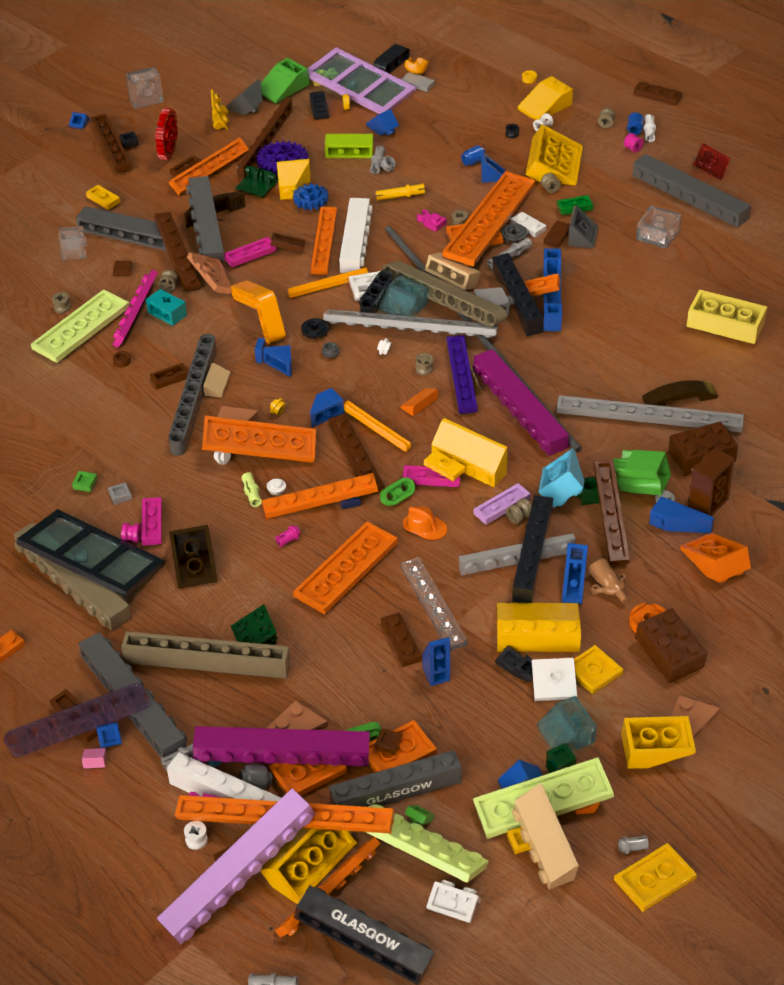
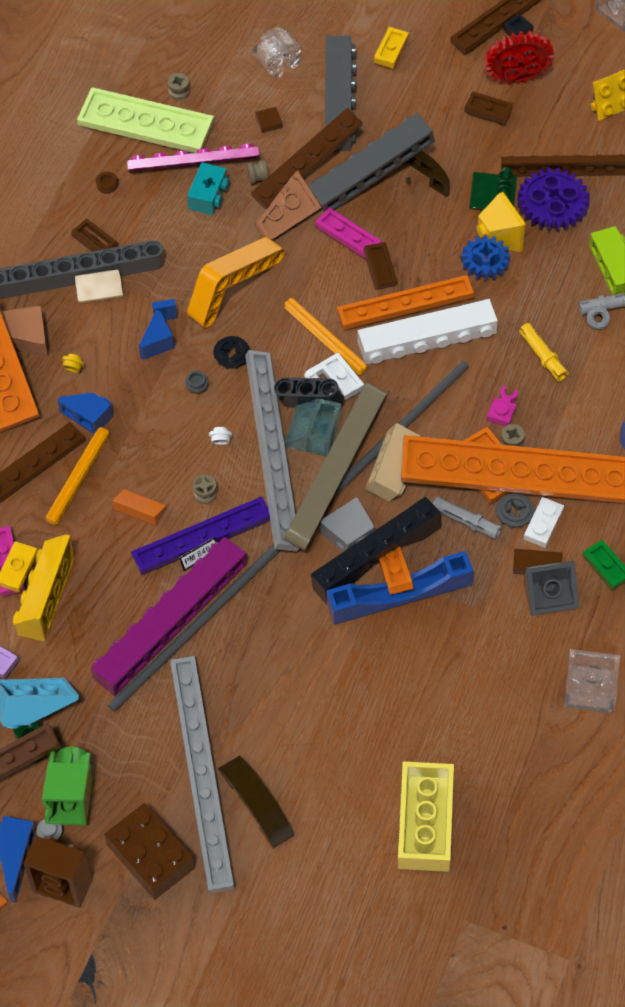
camera: 70 degrees right, 15 degrees up
orange plate [169,137,249,195] -> none

